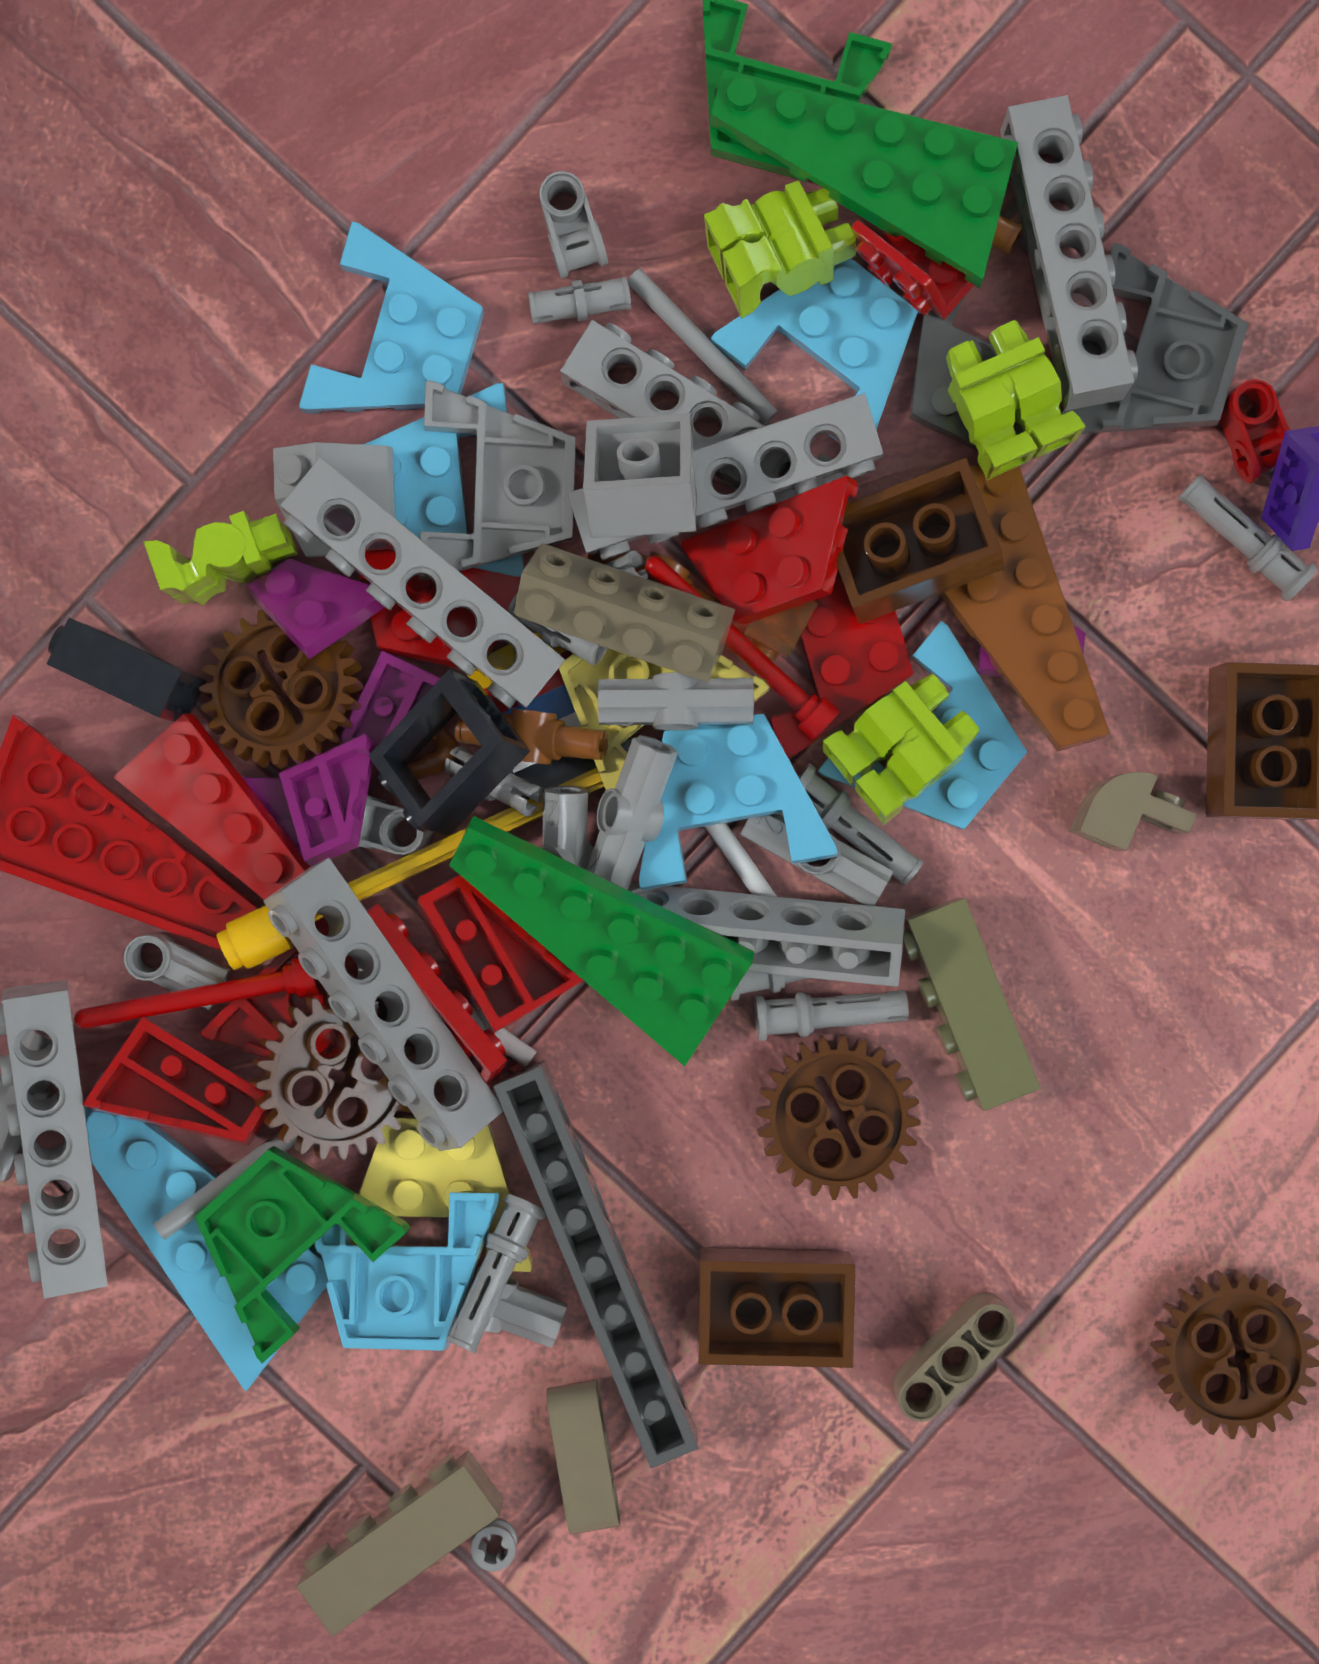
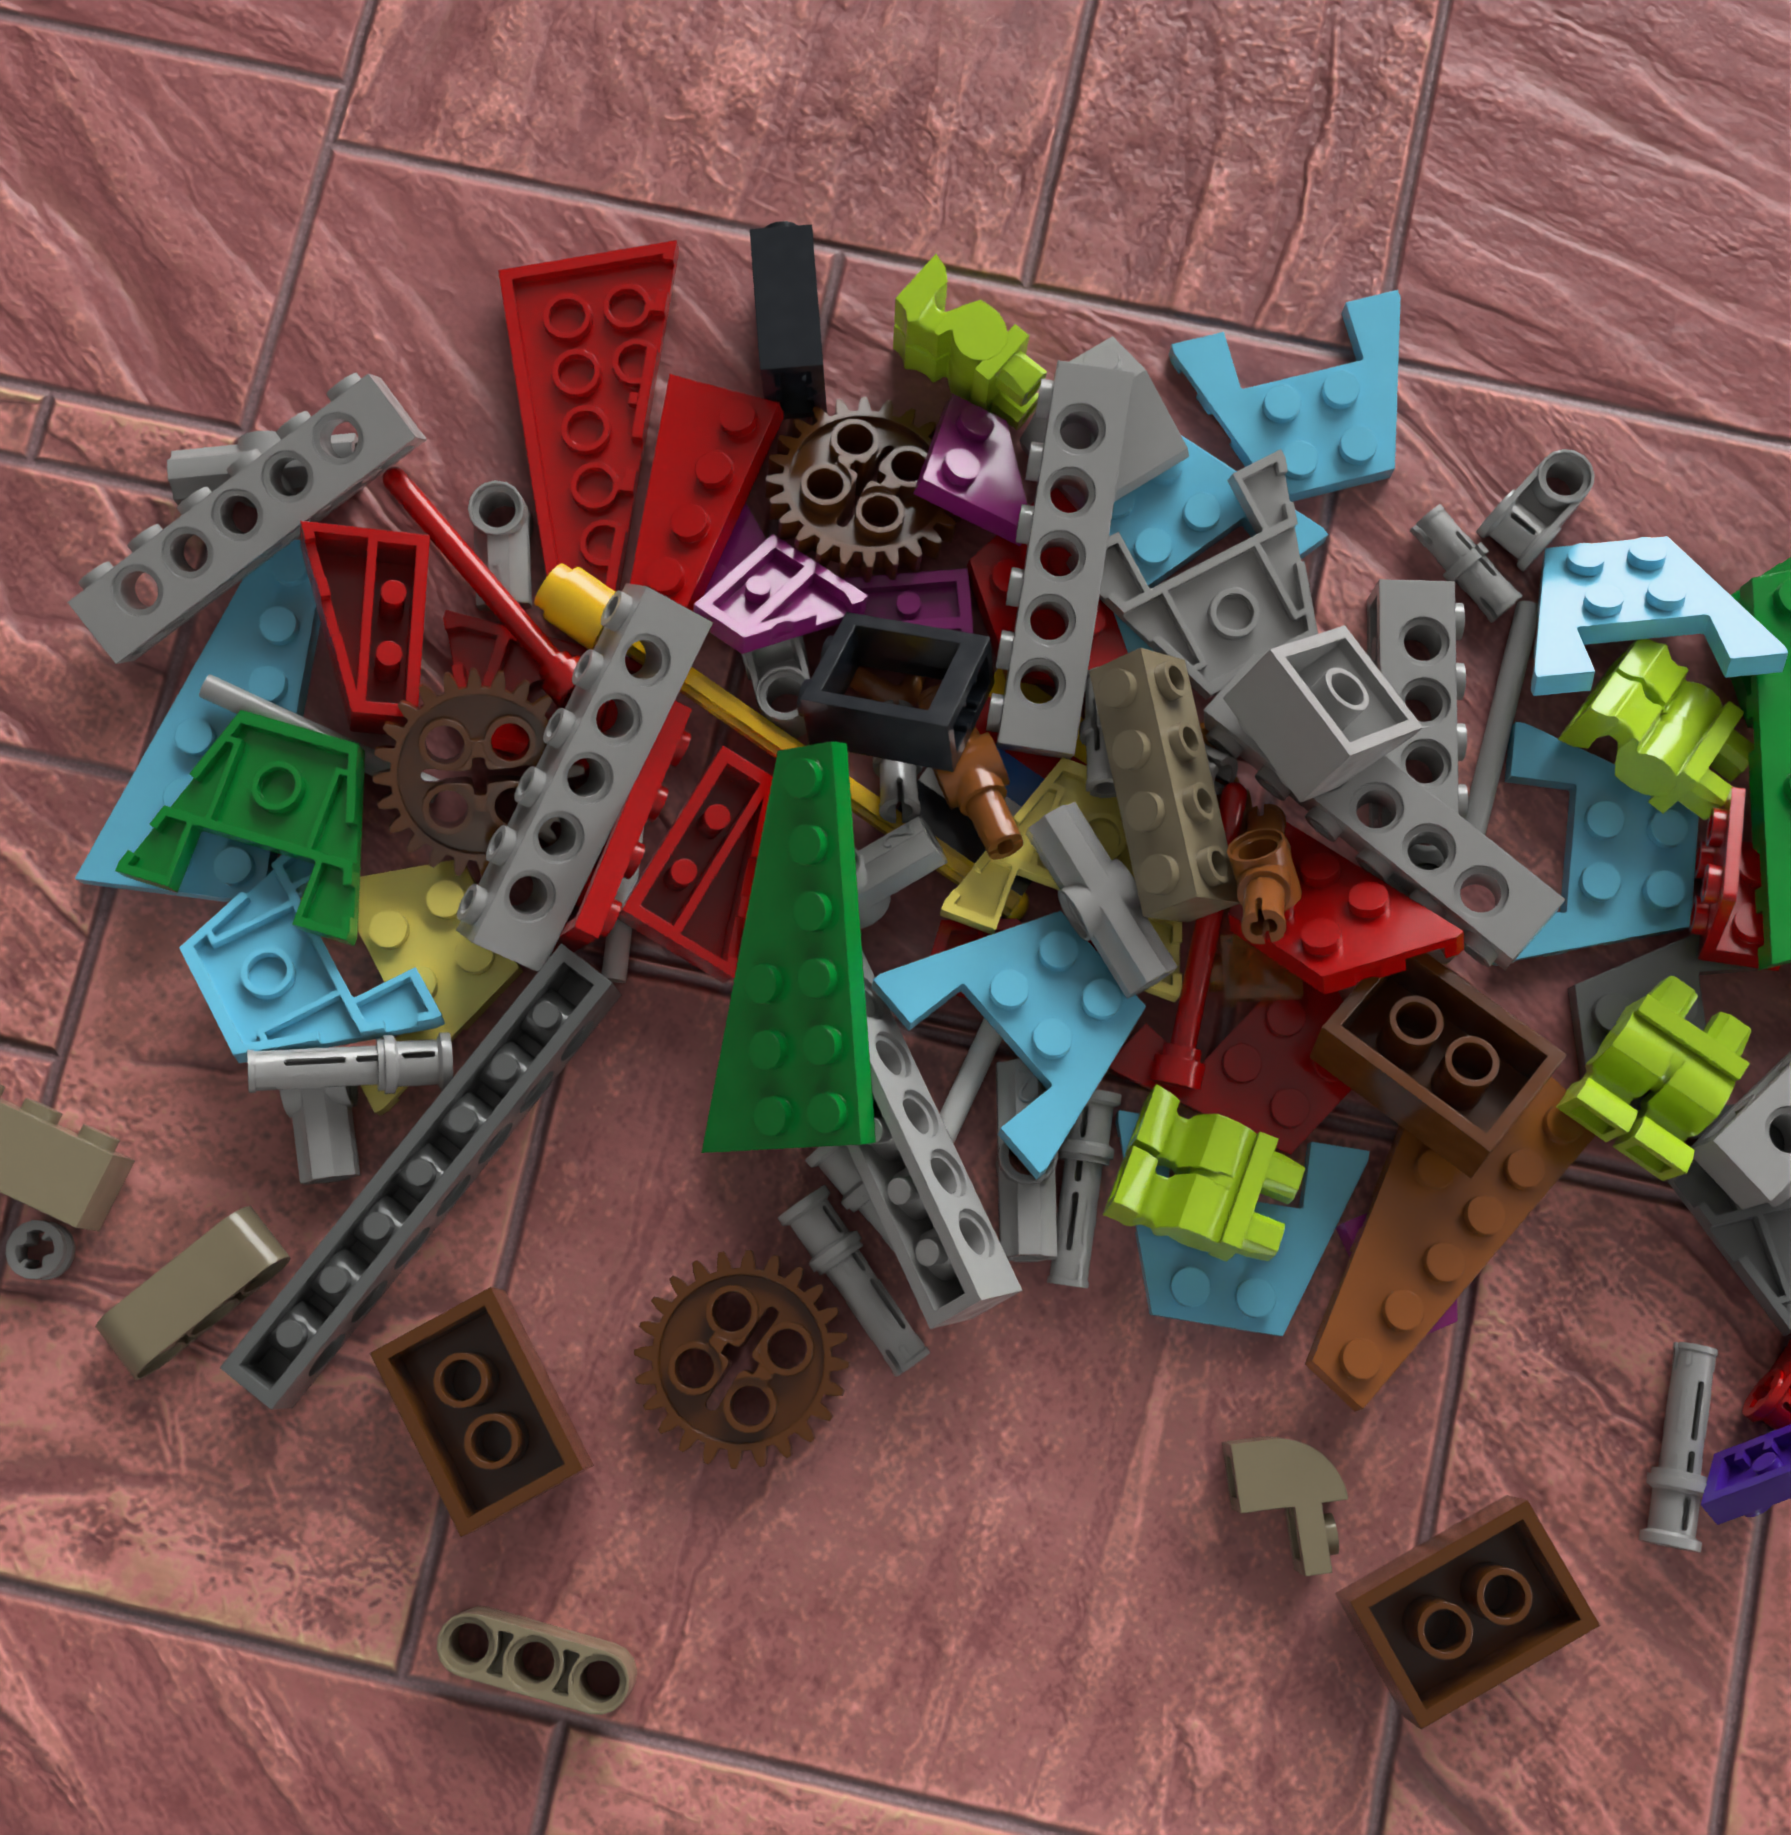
camera: 60 degrees right, 10 degrees down
light grey piece [586,735,678,890] -> none
olive brick [903,897,1041,1111] -> none
none -> dark orange pin [1227,804,1302,944]
none -> wing [1531,536,1788,696]

